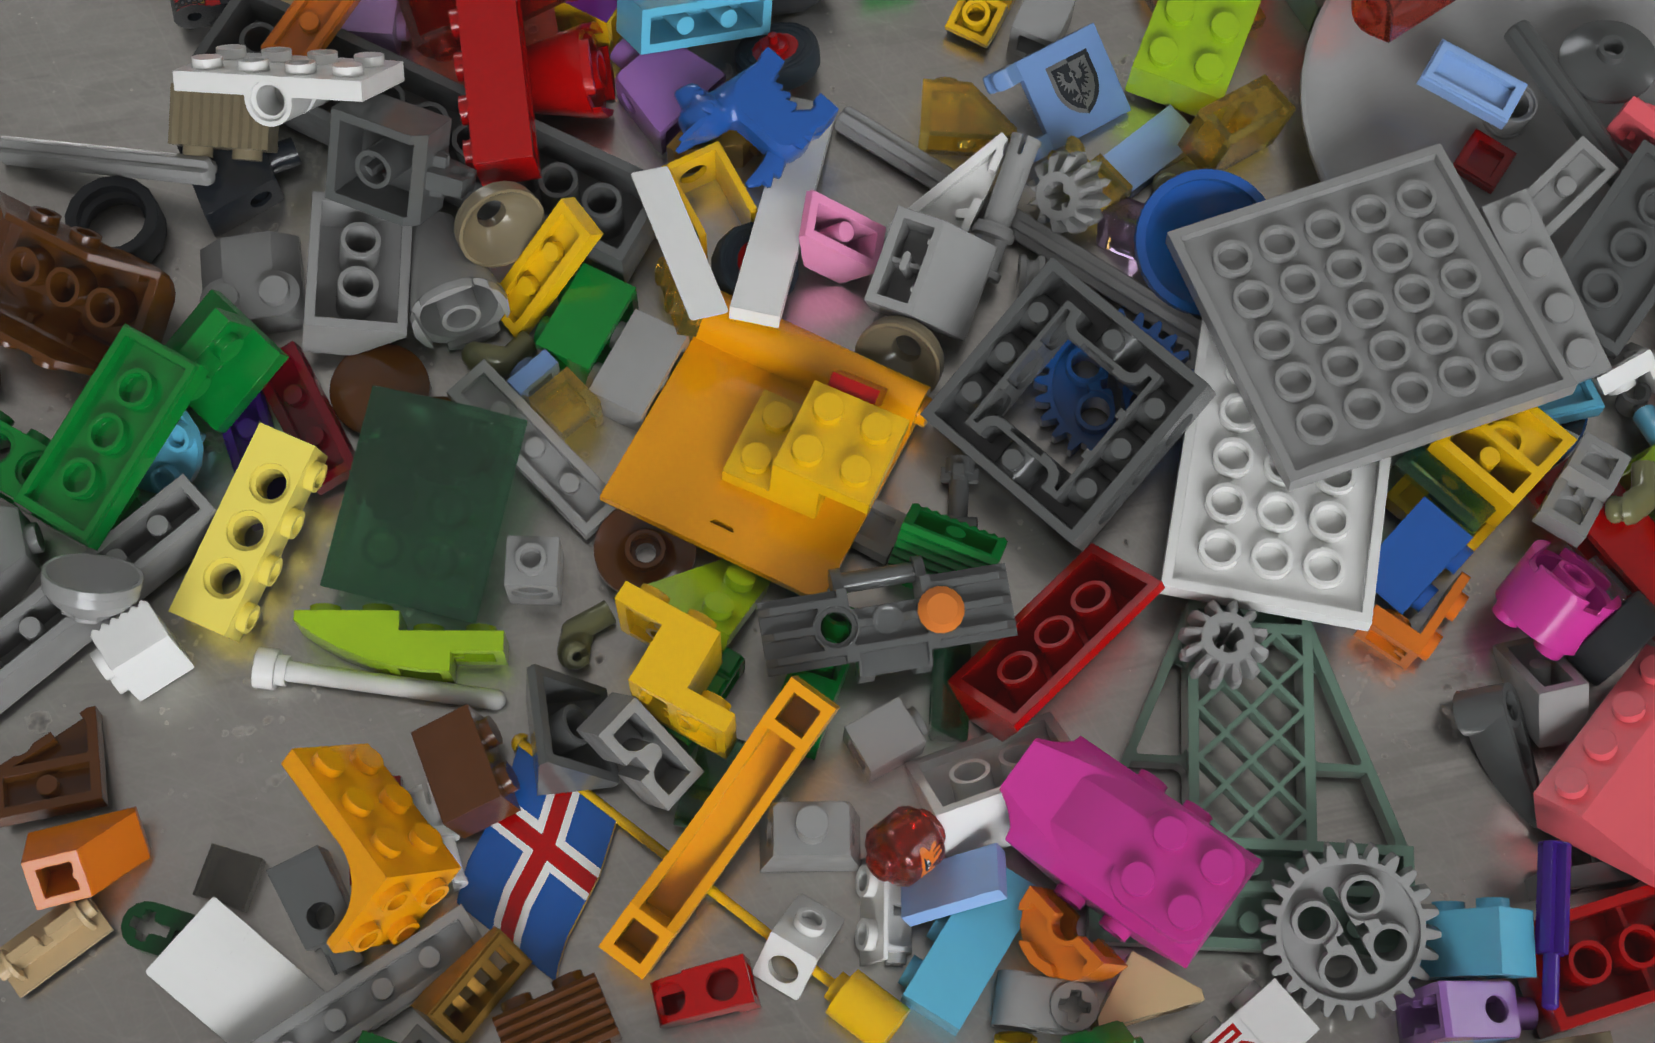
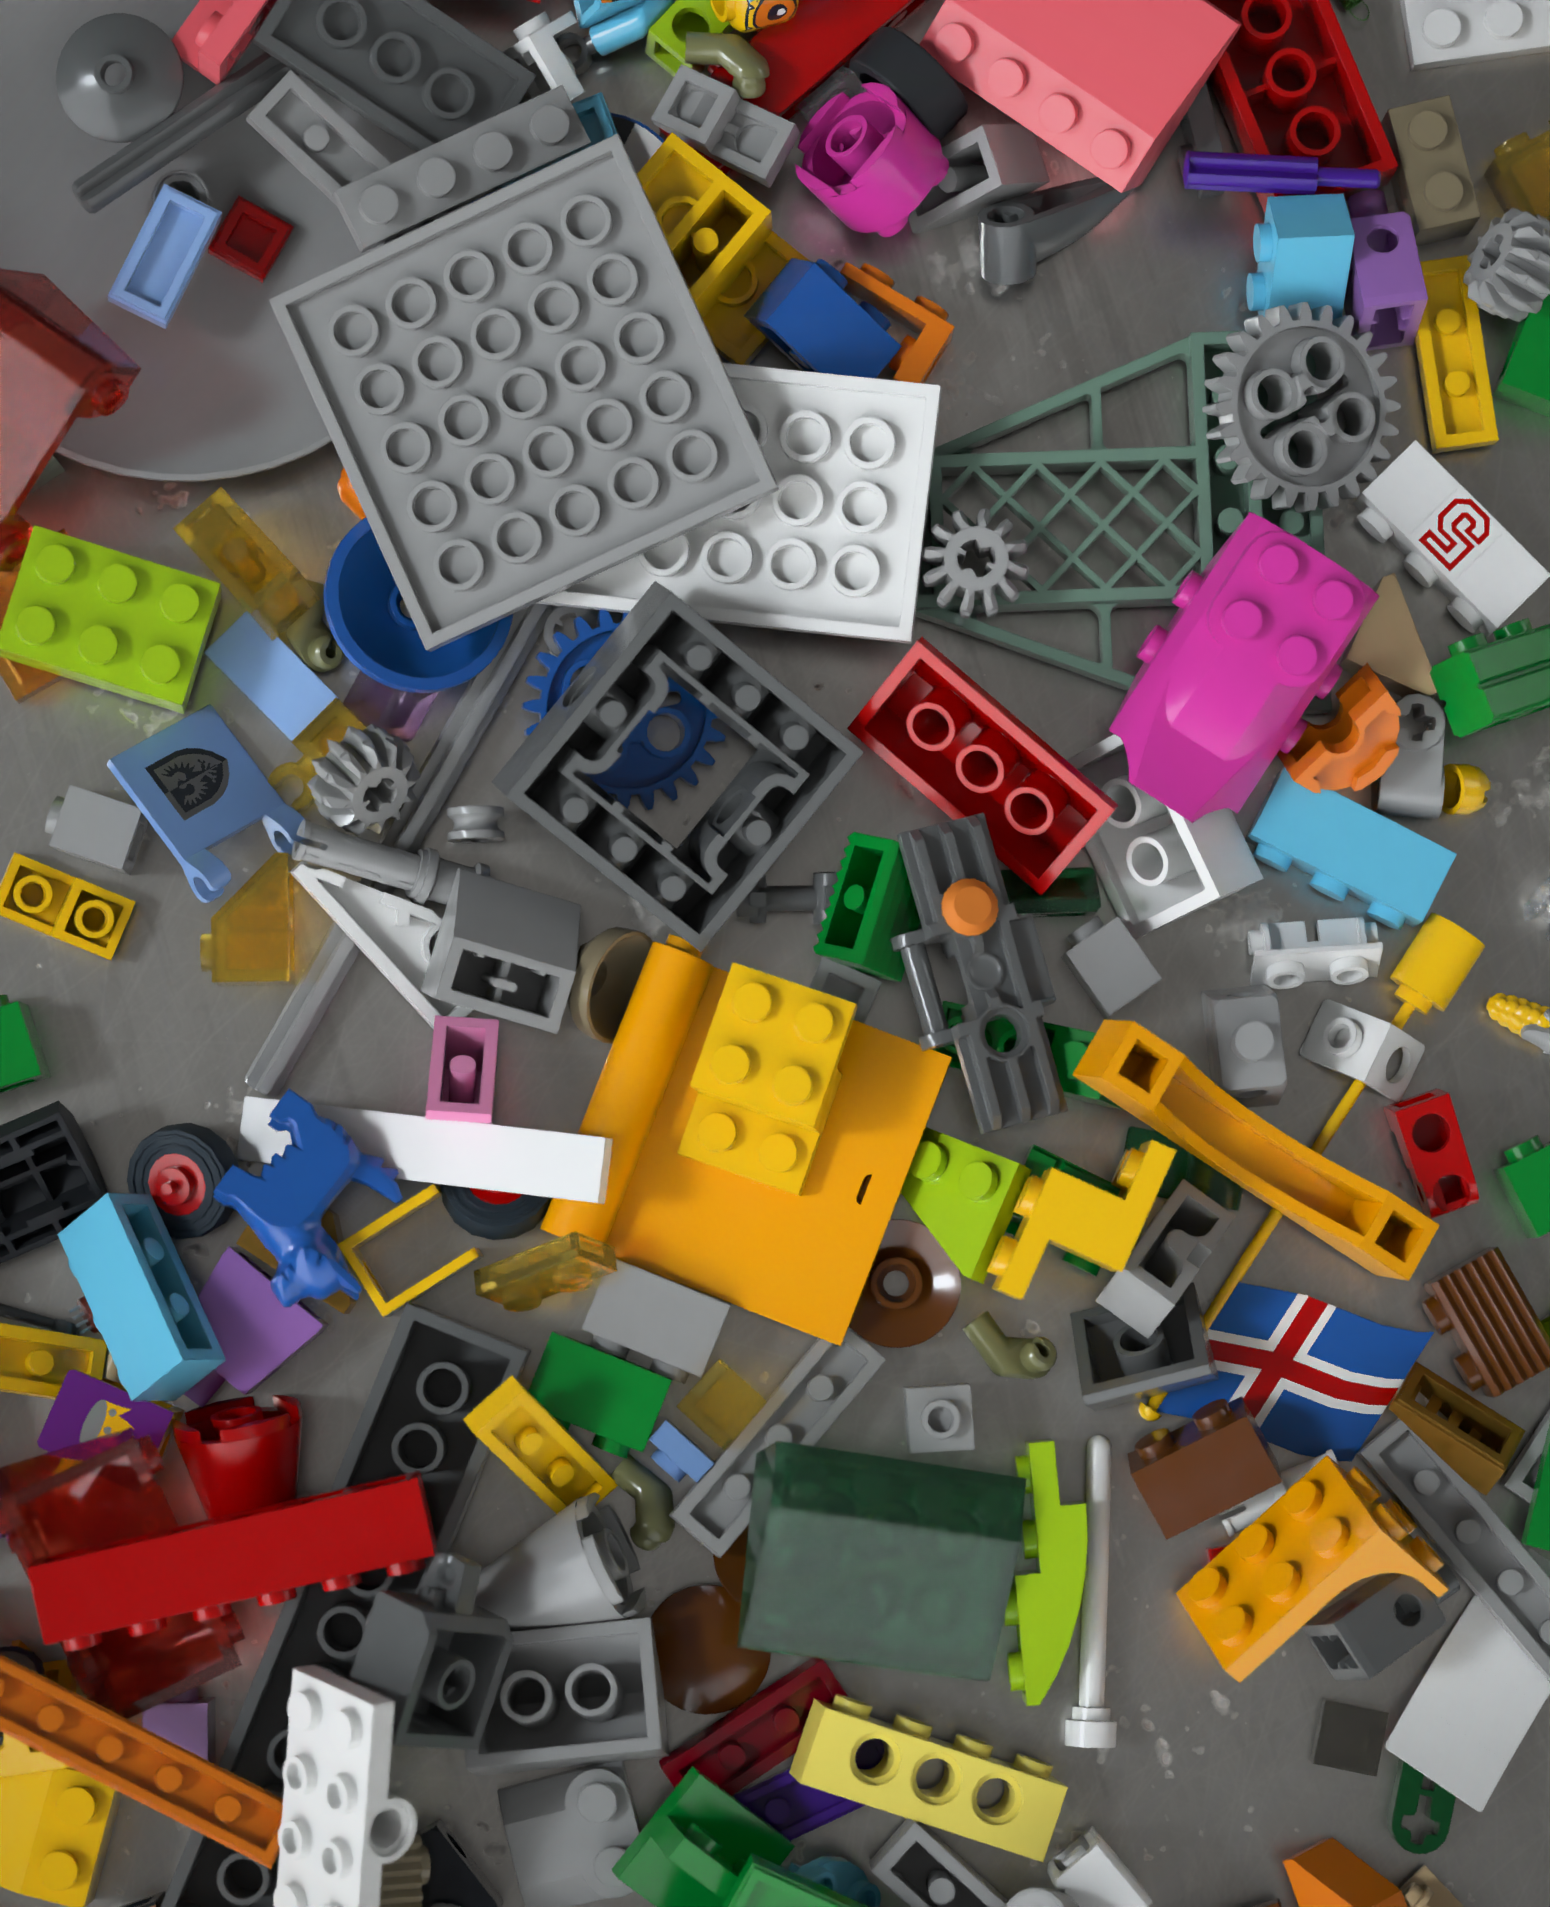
camera: 95 degrees left, 15 degrees up
dark tan piece [454,181,545,268] -> none
white sticker [631,166,728,320] -> none
red tile [828,370,888,407] -> none
clear red head [865,806,946,887] -> none
light blue tile [901,843,1007,927] -> none
clear green slope [1395,446,1496,535] -> none

